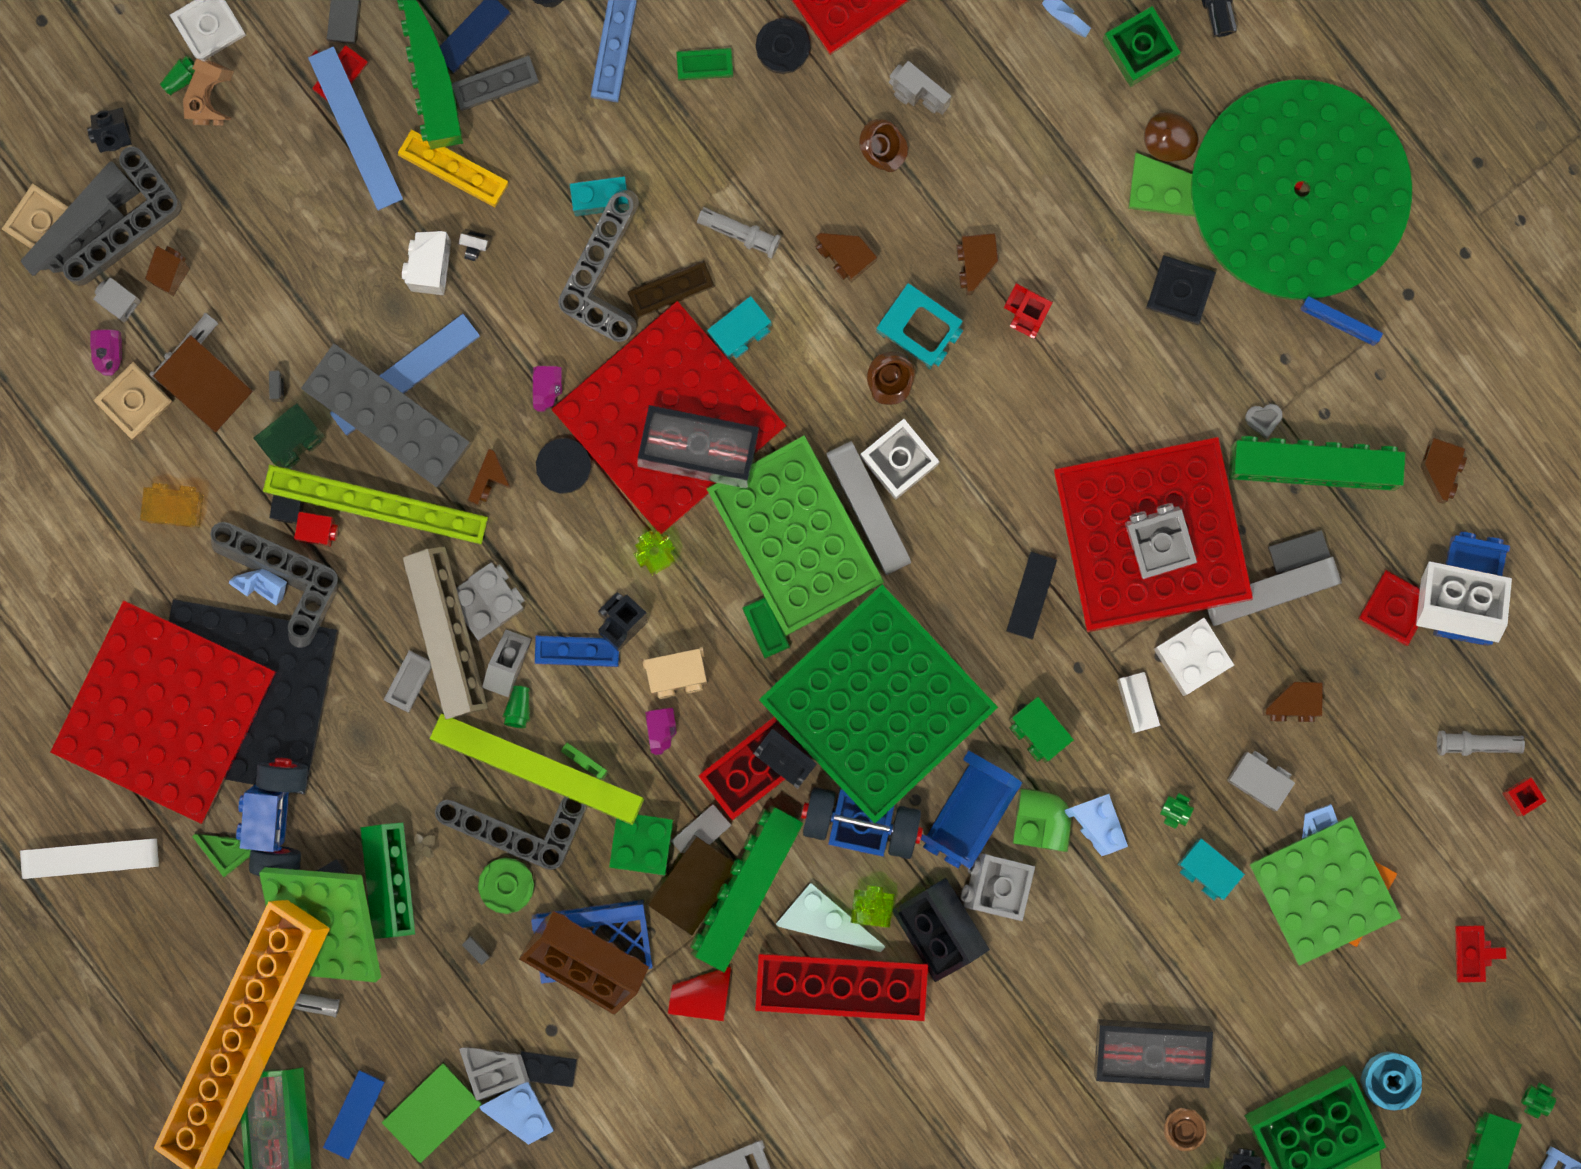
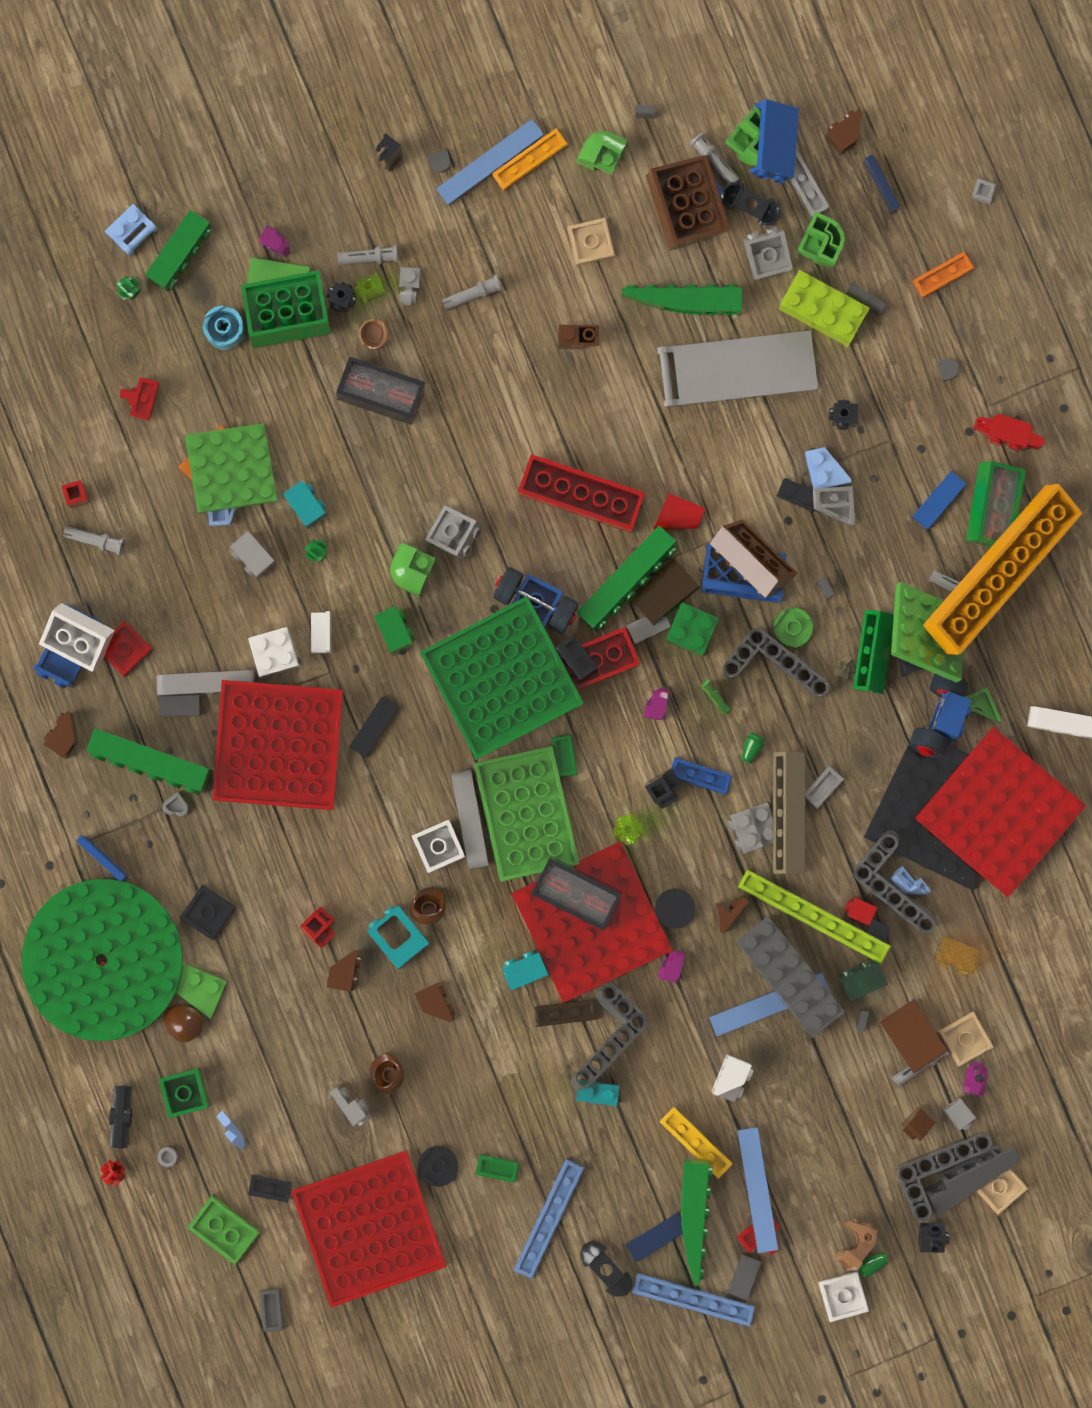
camera: 160 degrees left, 0 degrees up
bright green tile [382,1063,482,1163] -> none
lime tile [429,714,644,825] -> none
dark grey plate [452,56,539,111] -> none
tile [459,229,492,261] -> none
light grey slope [482,630,532,697] -> none
tan brick [642,647,708,699] -> none
light grey pin [697,207,781,259] -> none
light aqua wing [776,883,885,952] -> none
clear neon green brick [850,885,894,928] -> none
black slope [891,878,990,982] -> none
blue panel [921,750,1022,869] -> none
light blue wing [1065,794,1128,856] -> none
light grey plate [1125,503,1197,579] -> none
reddish brown slope [1263,682,1323,722] -> none

